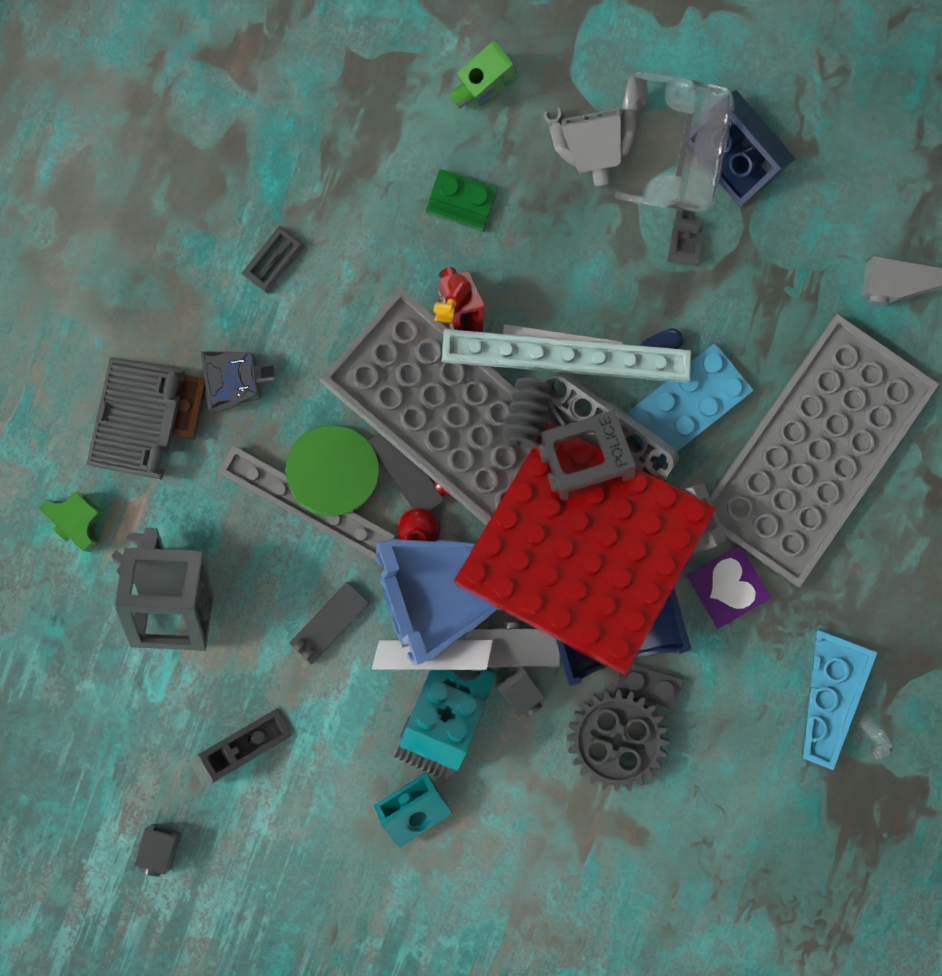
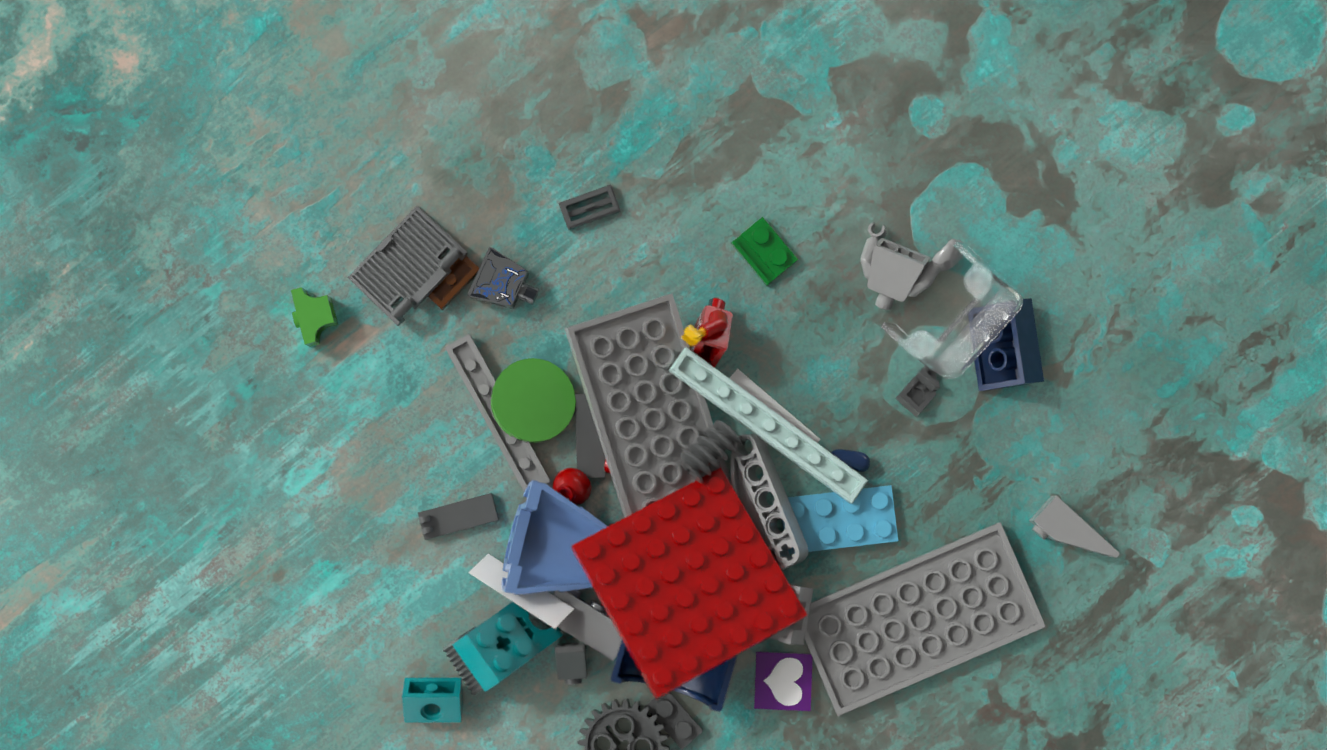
camera: 30 degrees right, 0 degrees up
dark grey piece [112,528,214,651] -> none
dark grey brick [134,824,181,877] -> none
dark grey slope [188,709,292,788] -> none
bright green torso [449,40,519,109] -> none
dark grey window [537,410,636,500] -> none

